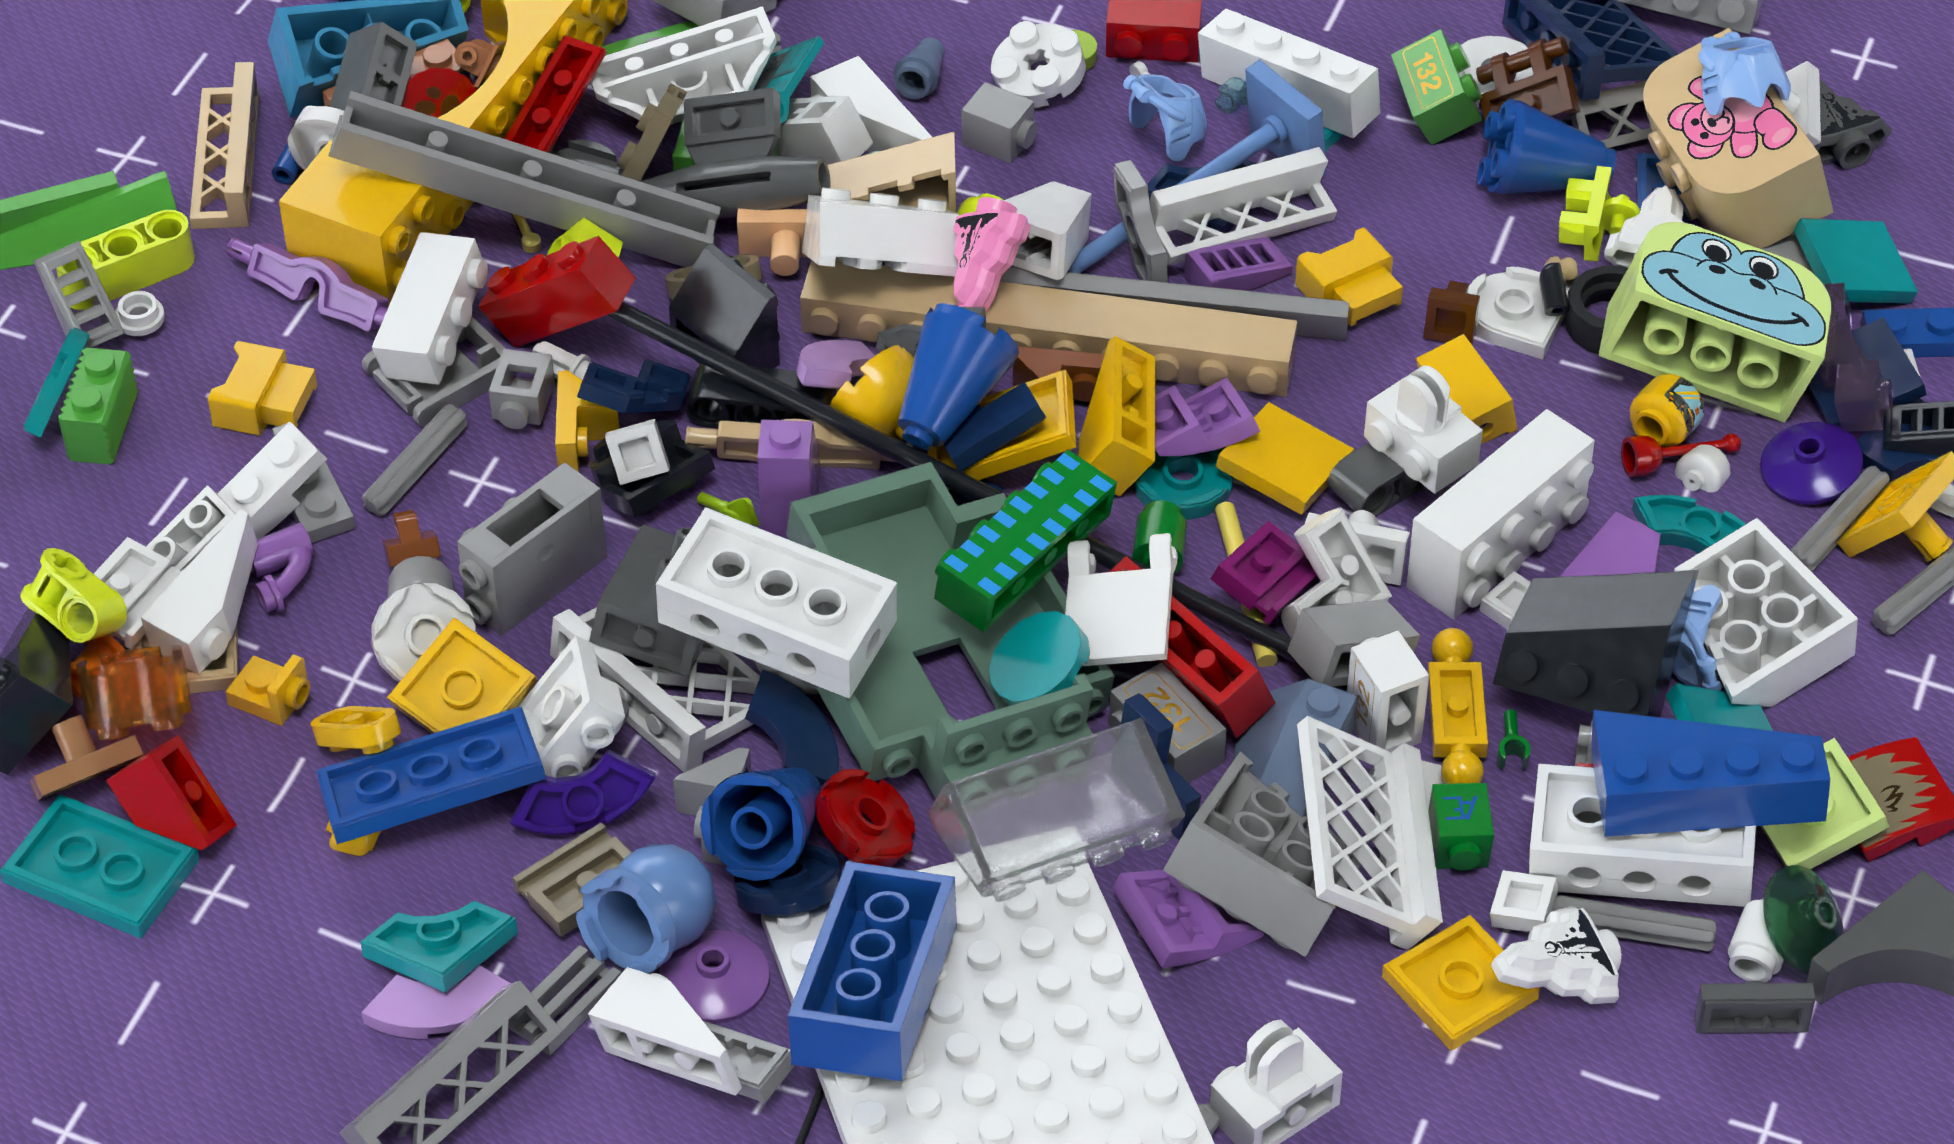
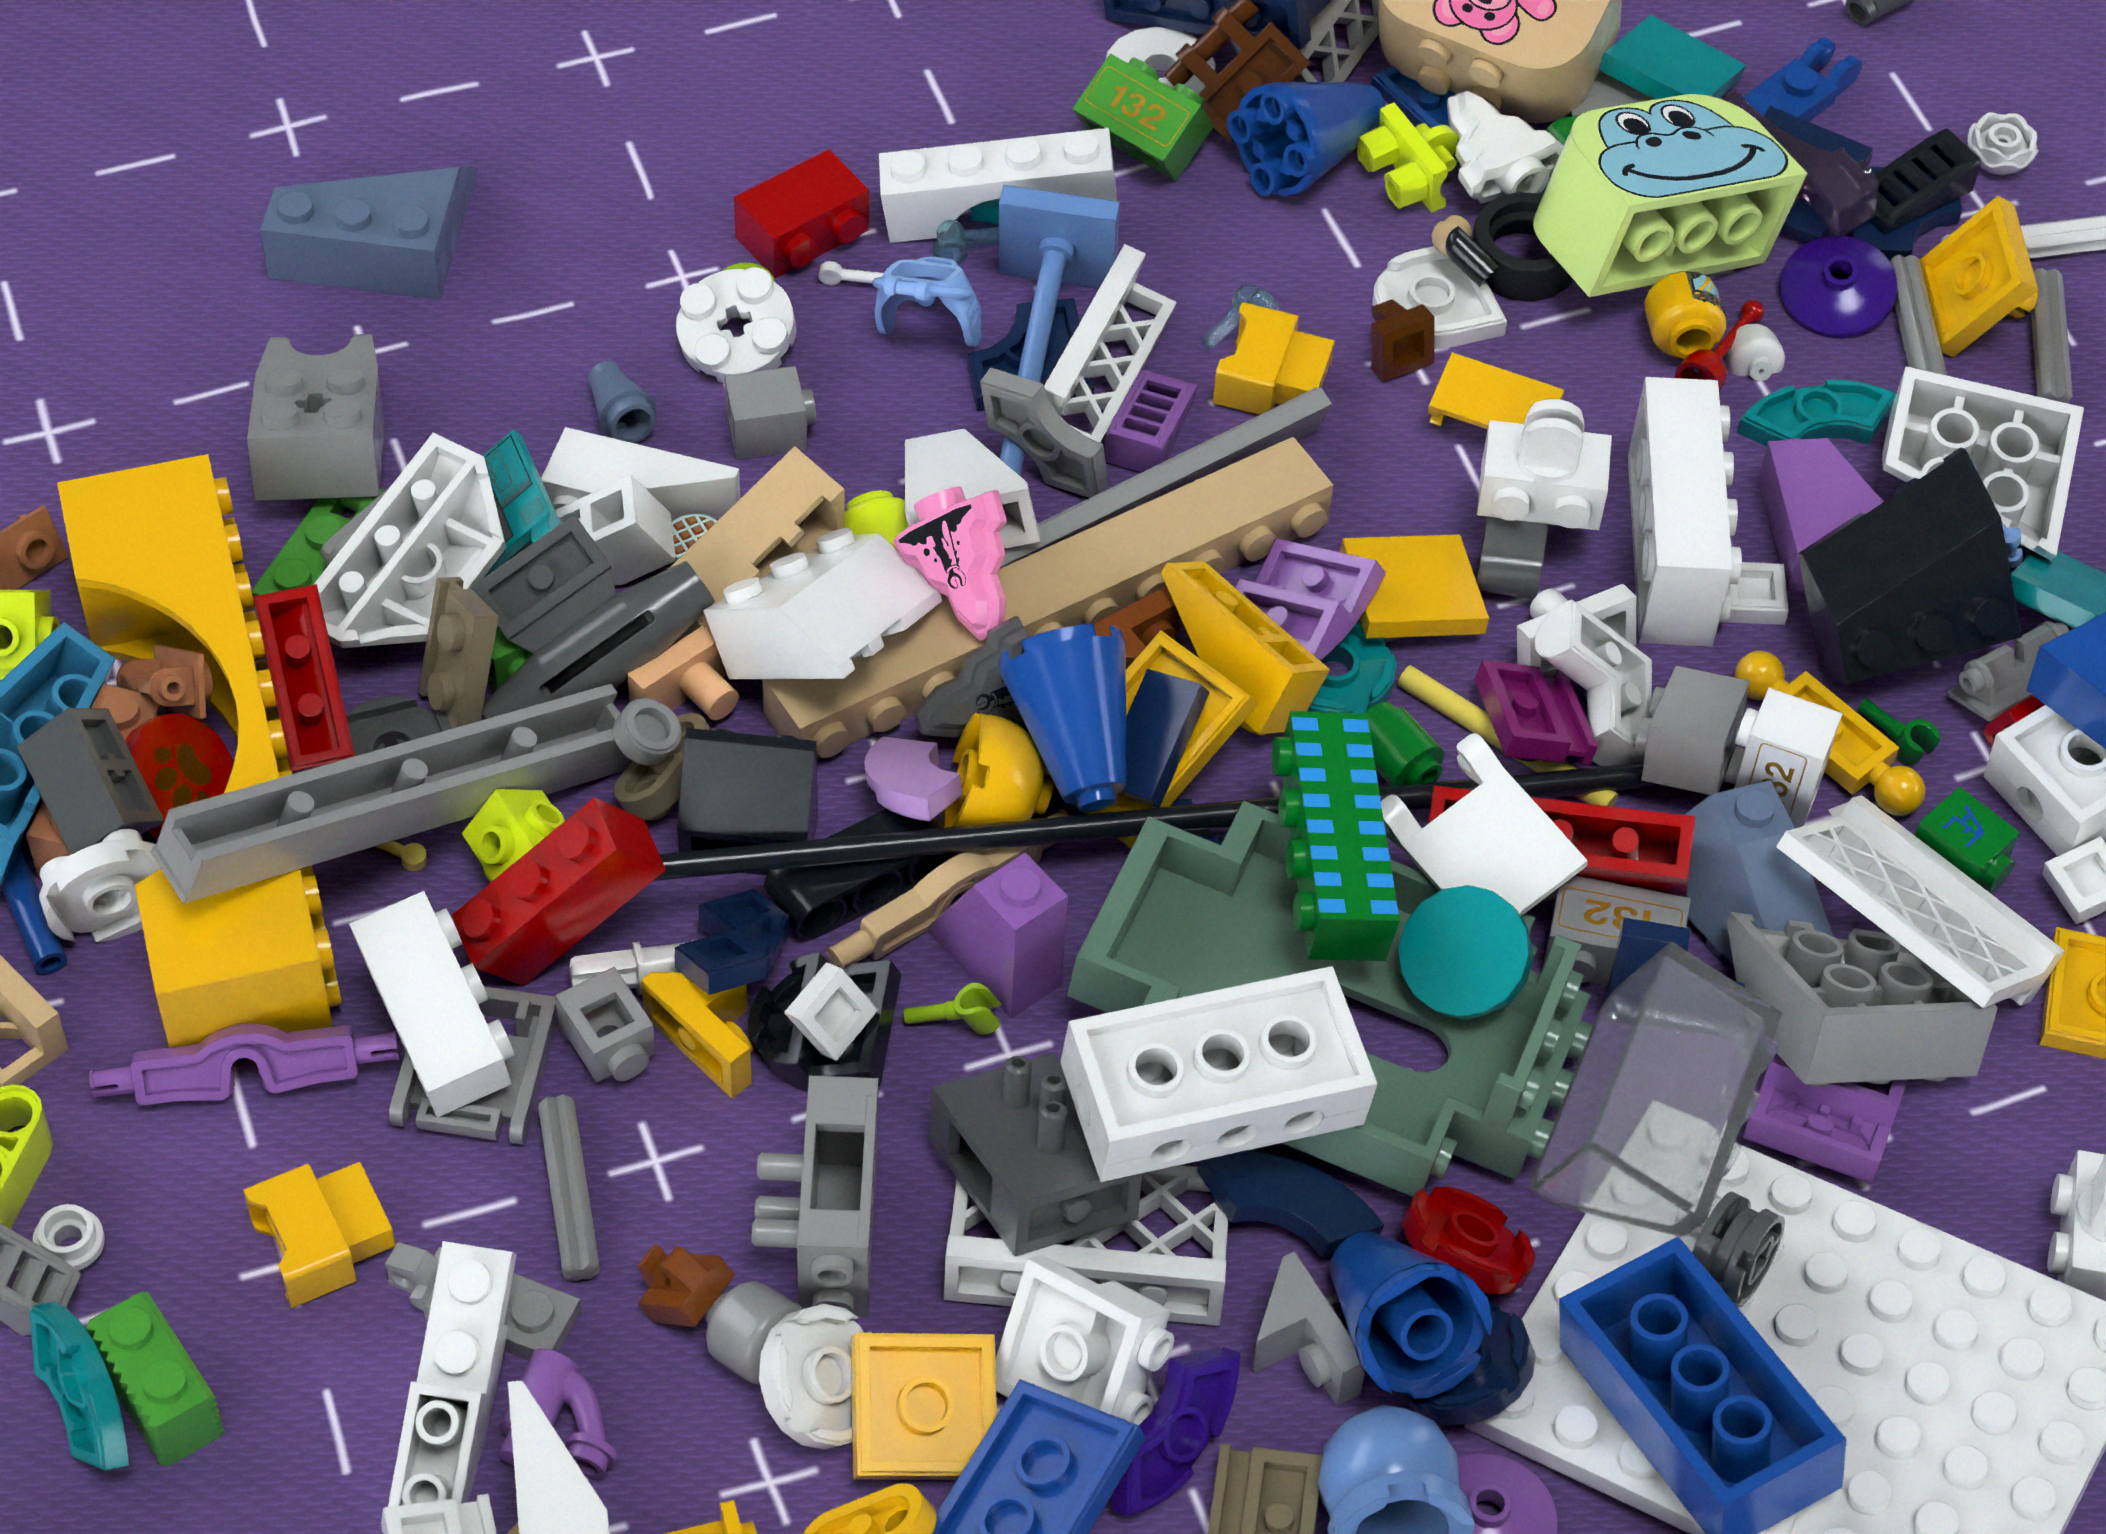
camera: 45 degrees left, 5 degrees up
none -> light grey tile [613,698,682,765]
none -> clear light blue hand [1201,284,1279,349]
none -> dark grey wheel [1692,1191,1785,1305]

